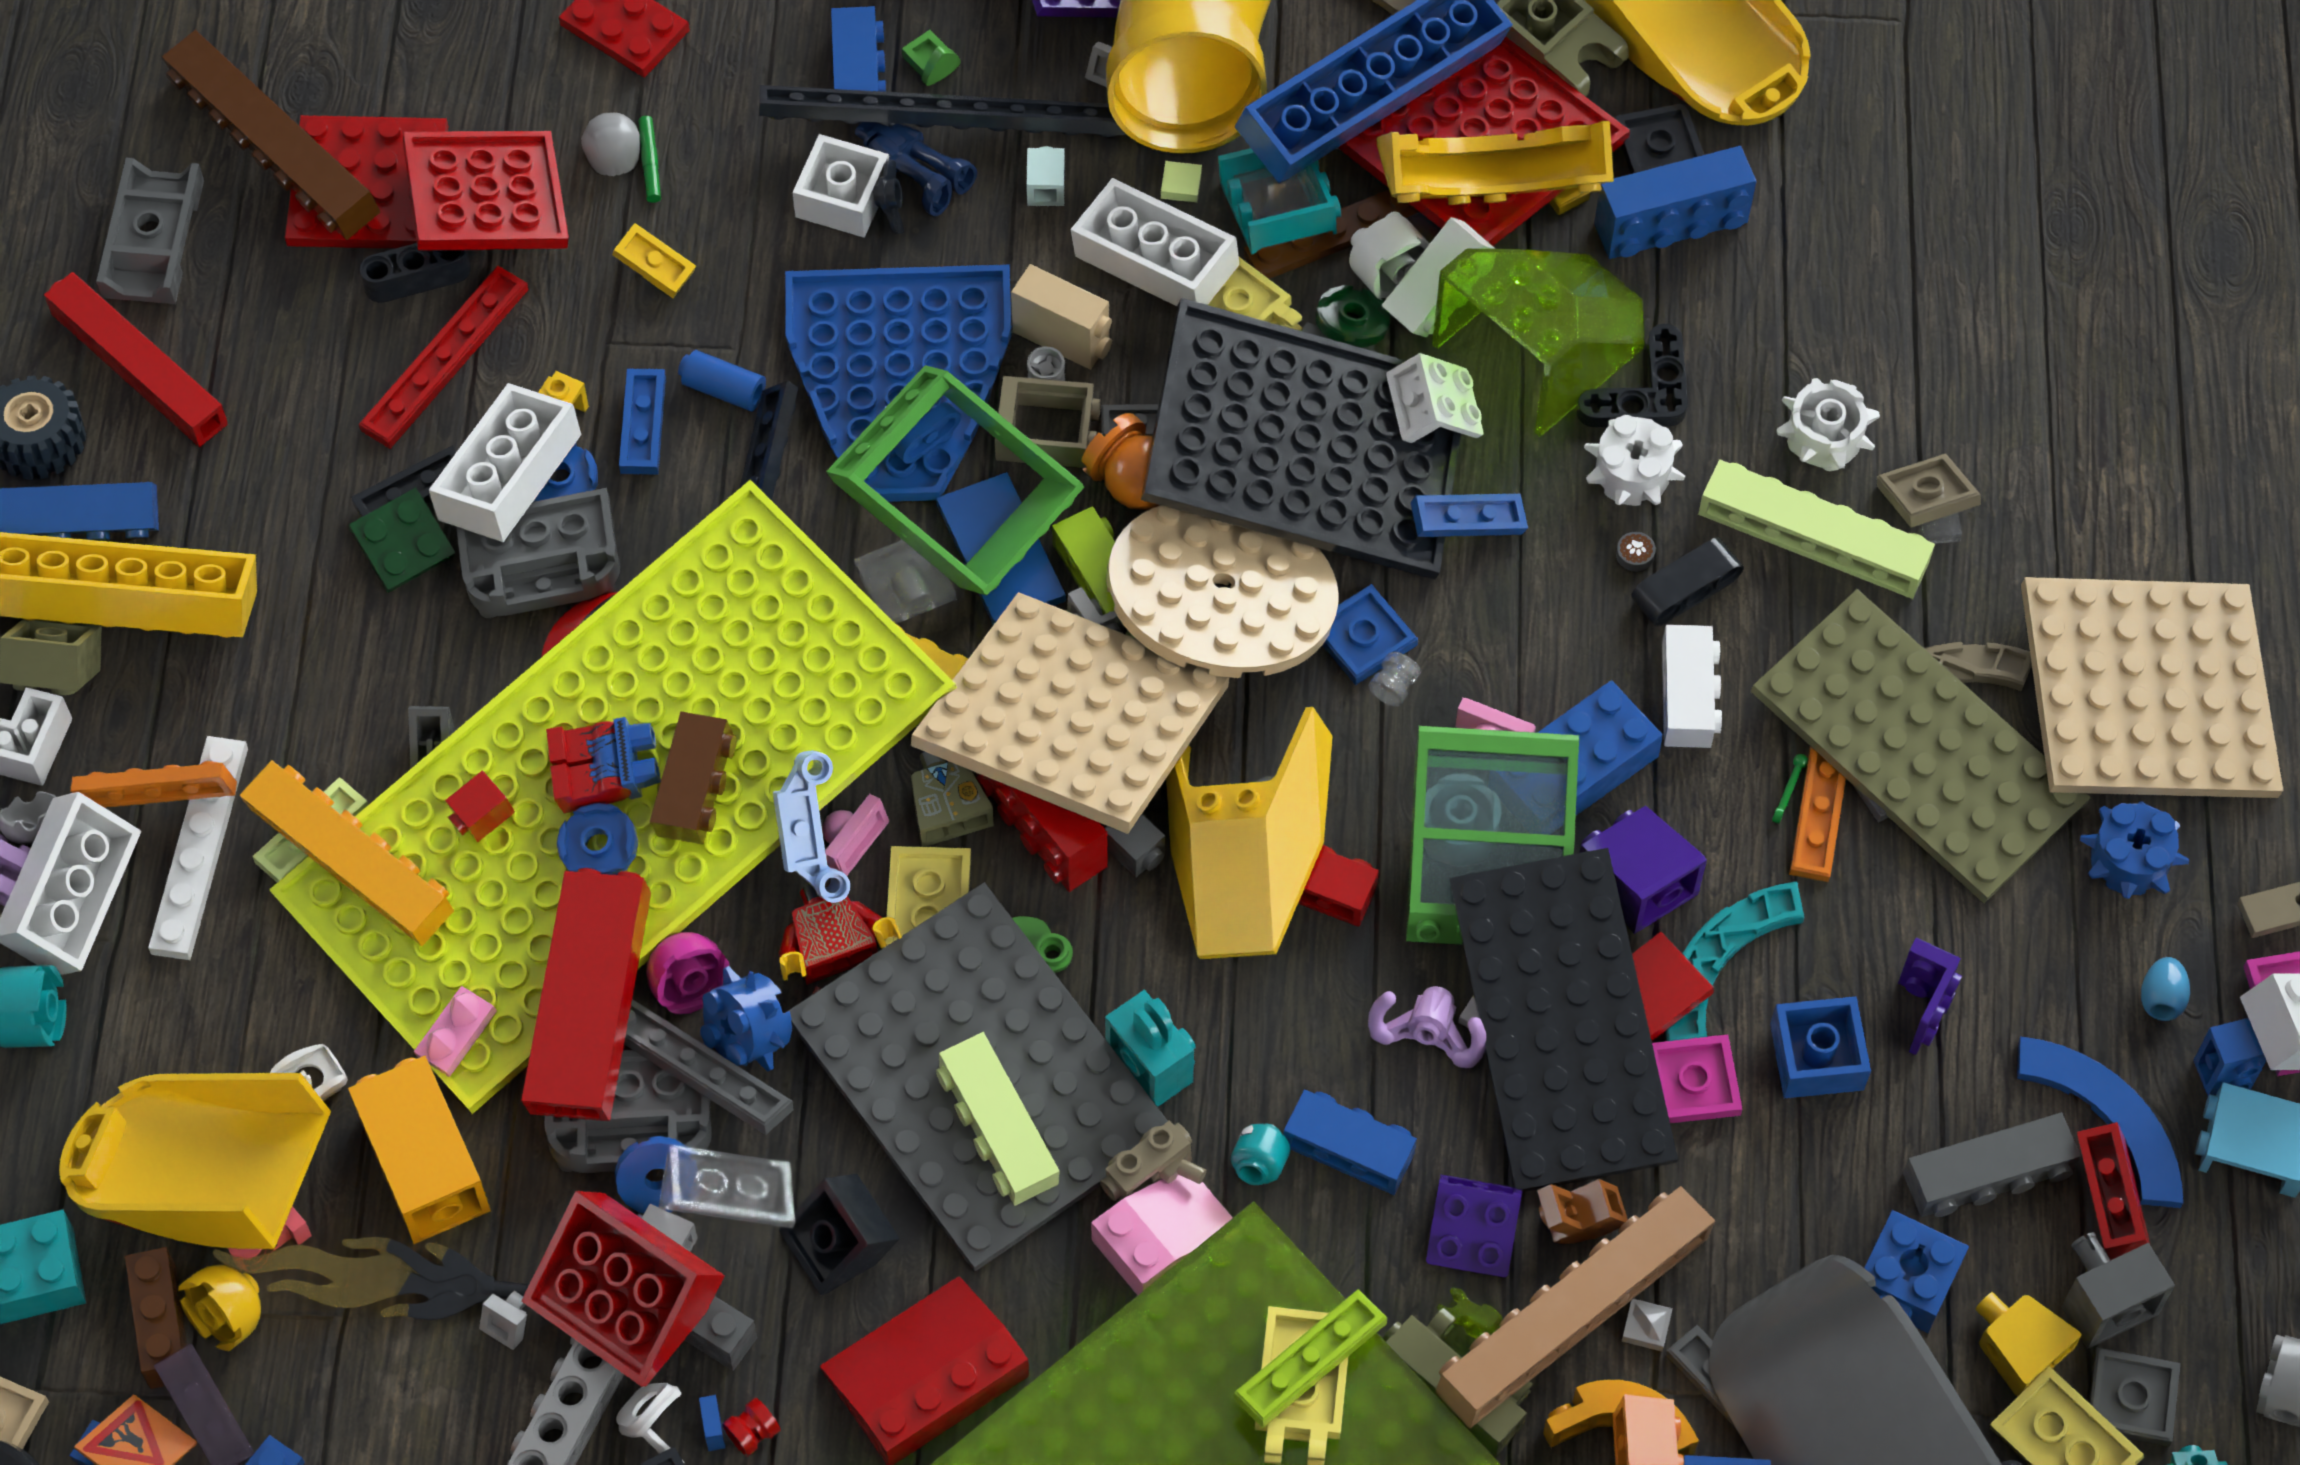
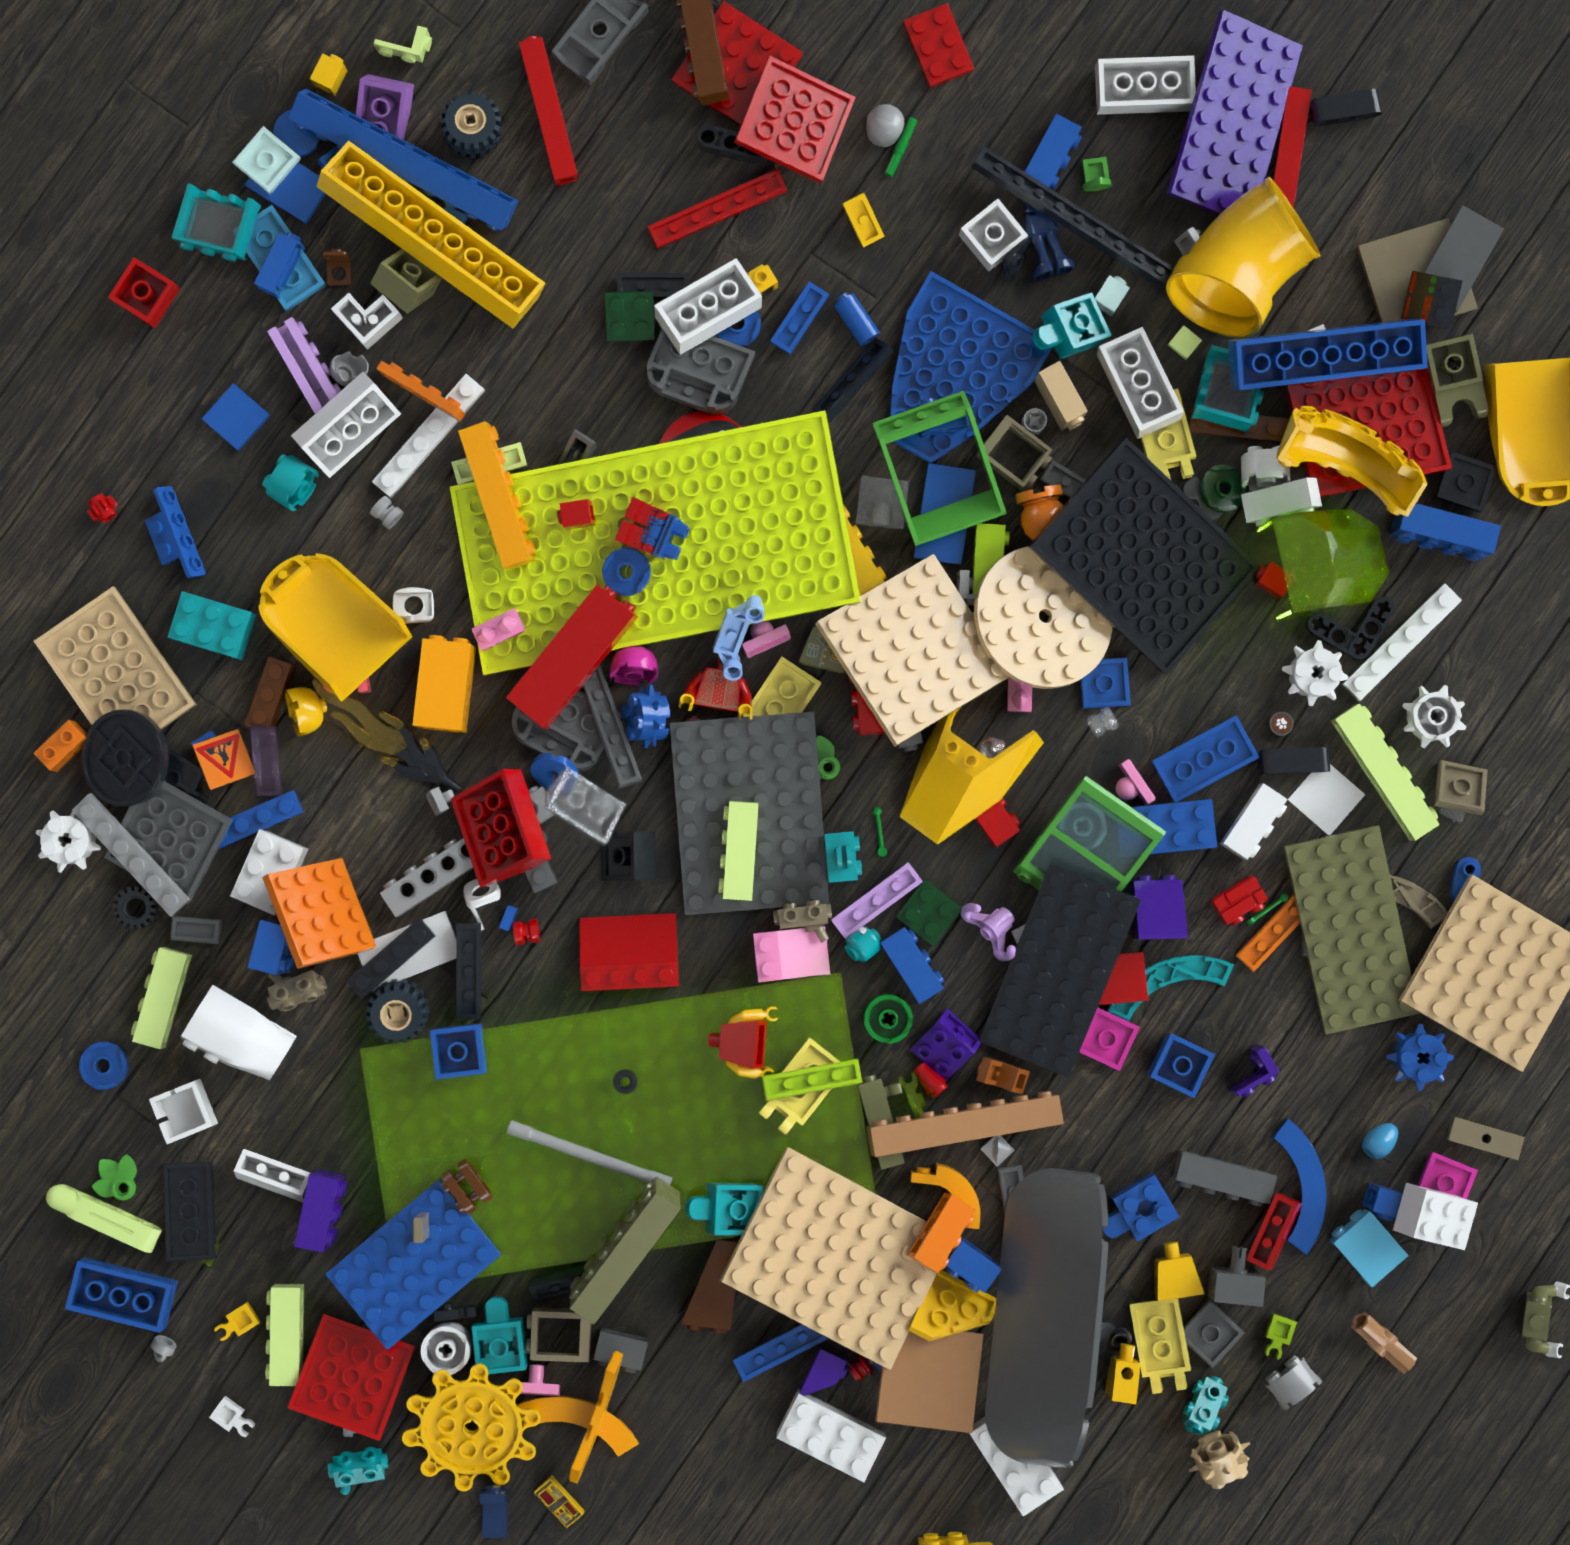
camera: 25 degrees right, 25 degrees up
reddish brown brick [650,711,736,844] -> none
white bracket [1386,353,1484,443] -> none
blue plate [1410,494,1528,537] -> none
none -> light grey wheel [370,496,404,530]
none -> red torso [708,1007,778,1079]
none -> lavender plate [831,862,923,939]
none -> green brick [863,994,913,1044]
none -> green hinge [873,807,887,857]
none -> dark green plate [895,879,962,946]
none -> red cone [914,1062,948,1099]
none -> bright pink tile [1007,677,1032,712]
none -> teal brick [1032,292,1112,359]
none -> blue plate [1151,715,1260,803]
none -> red brick [1209,875,1268,926]
none -> red brick [1255,562,1296,599]
none -> lime plate [1264,1313,1297,1360]
none -> white sticker [1288,764,1365,836]
none -> white plate [1342,583,1462,701]
none -> blue plate [1450,857,1481,901]

